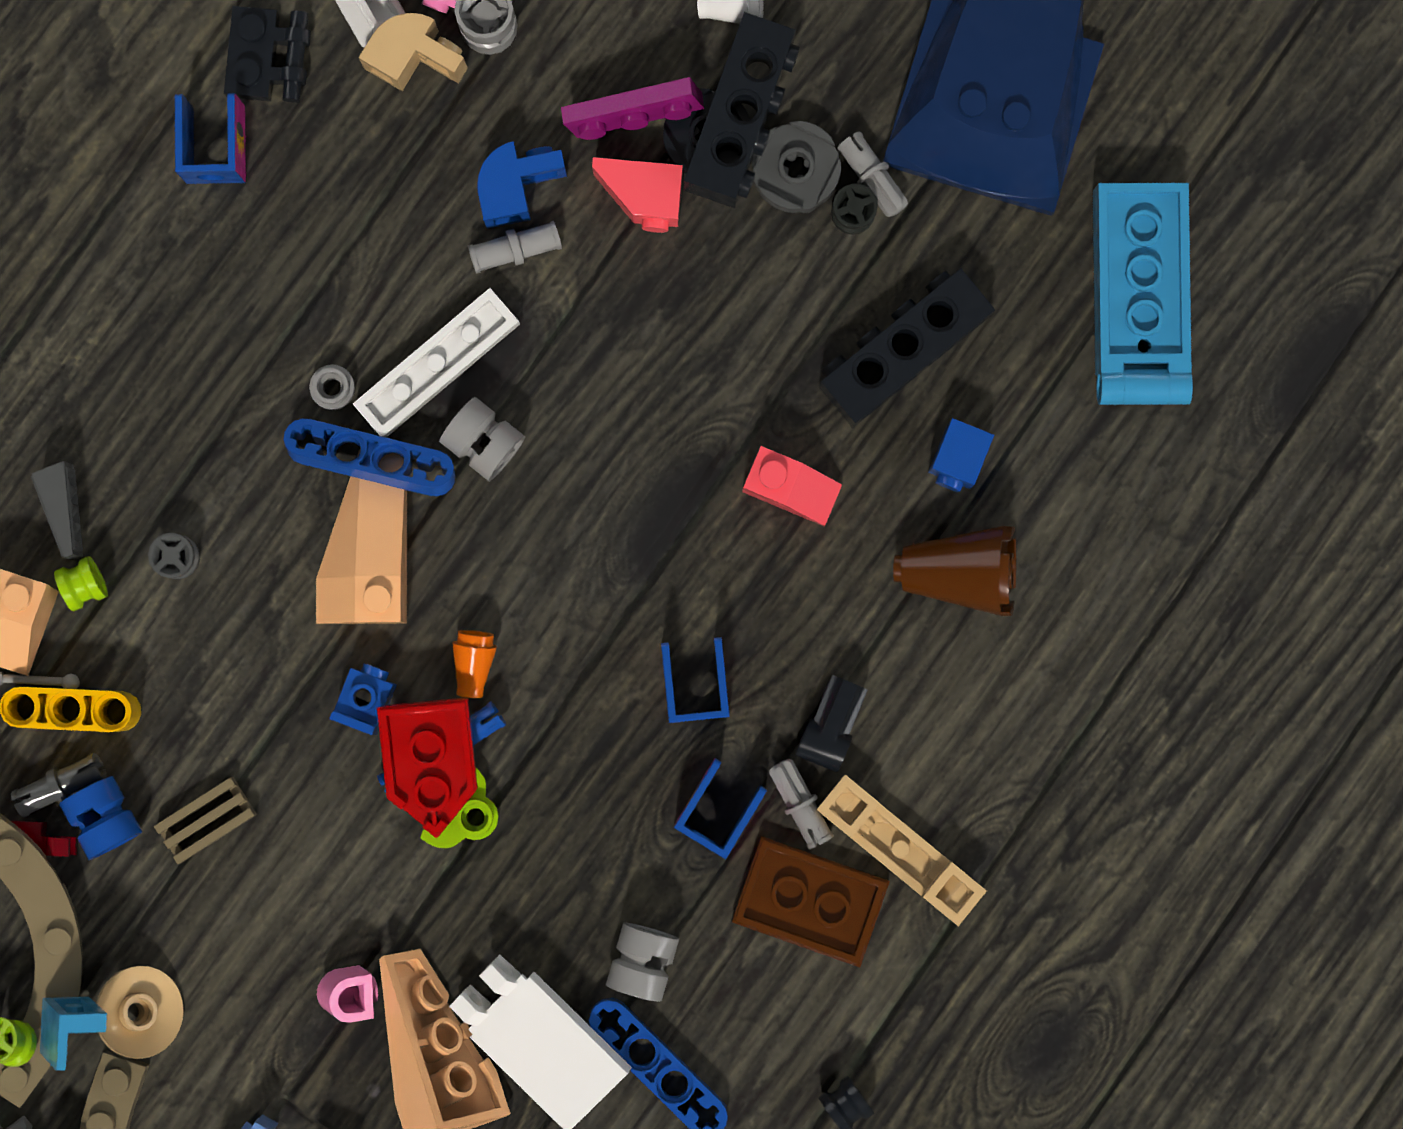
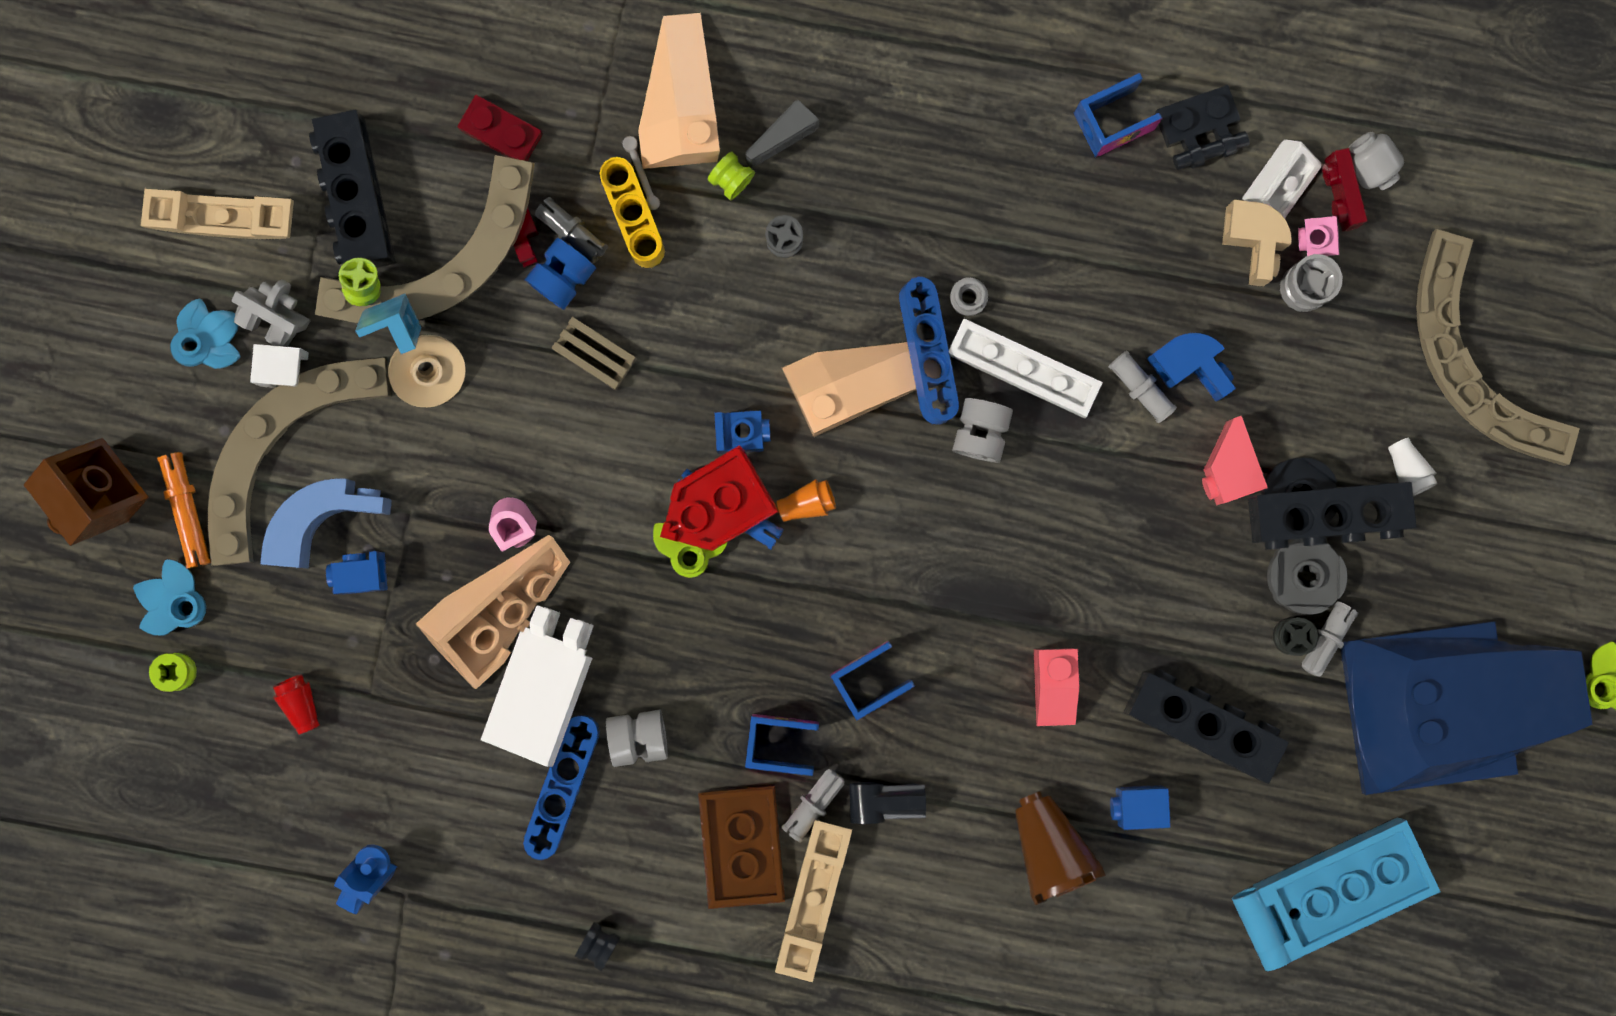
camera: 70 degrees right, 0 degrees up
magenta plate [561,77,704,140] -> none

